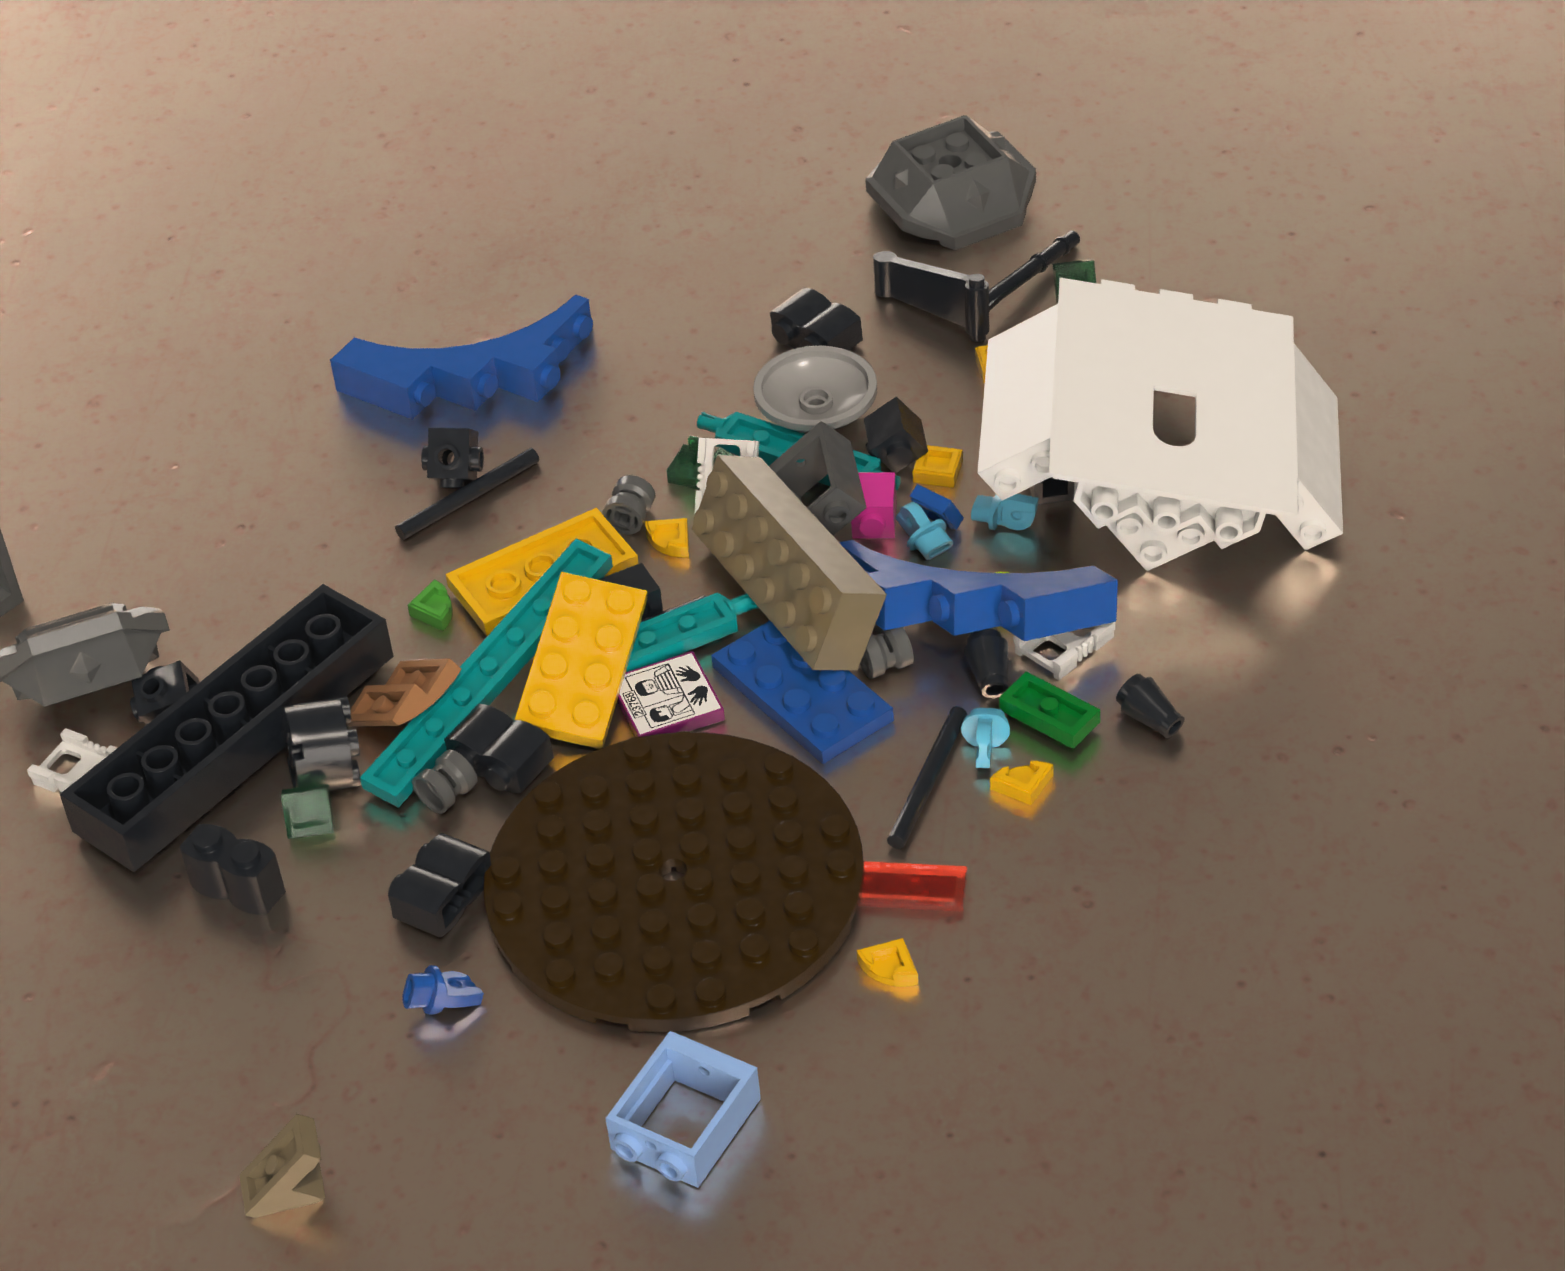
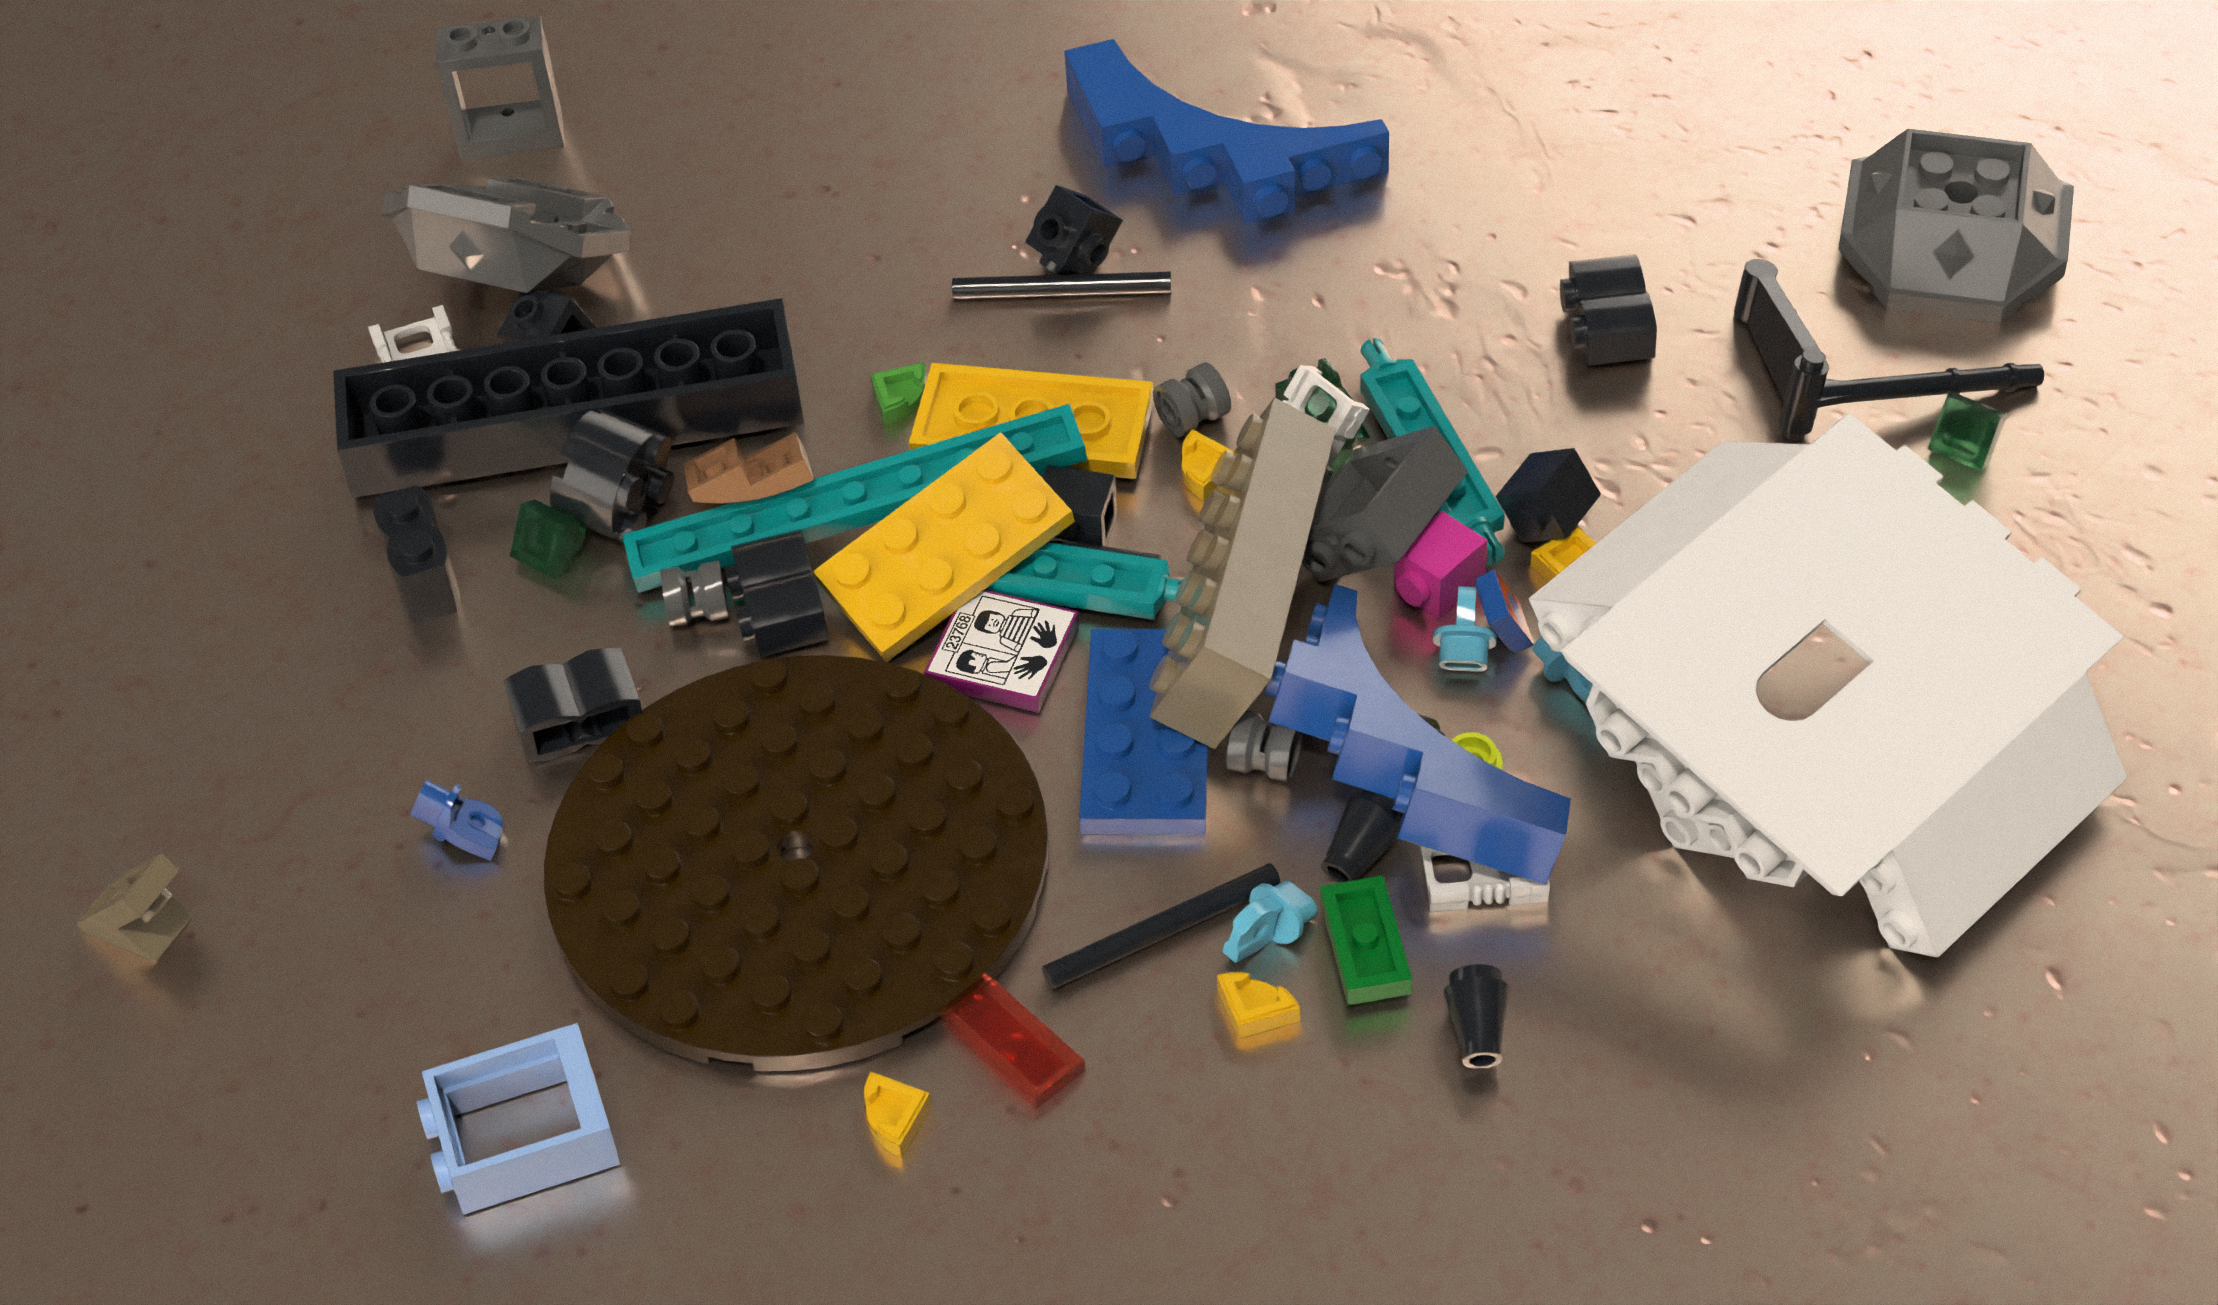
camera: 40 degrees right, 5 degrees up
light grey dish [753,346,877,433] -> none

